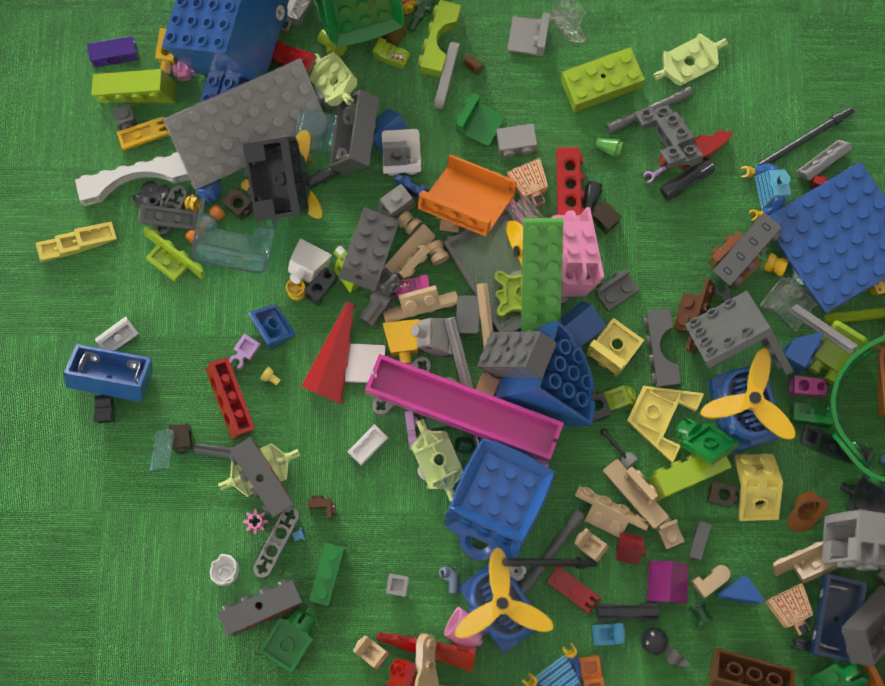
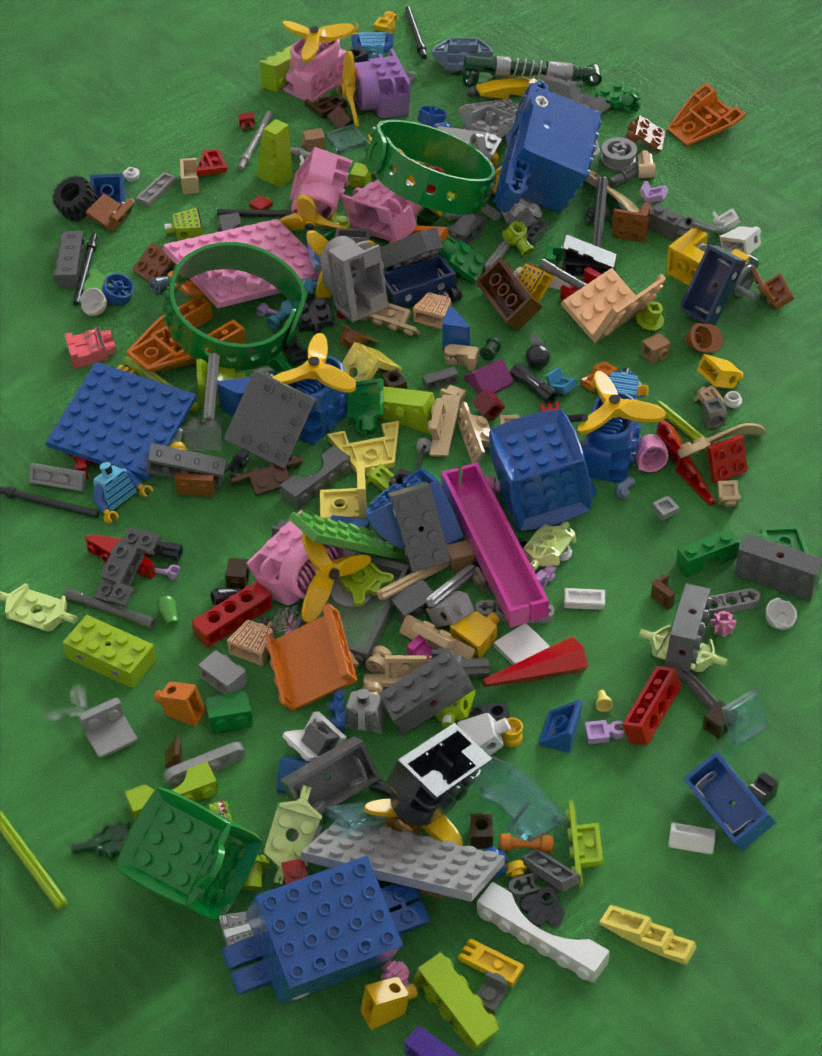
camera: 130 degrees left, 30 degrees down
none -> orange torso [154,682,206,727]

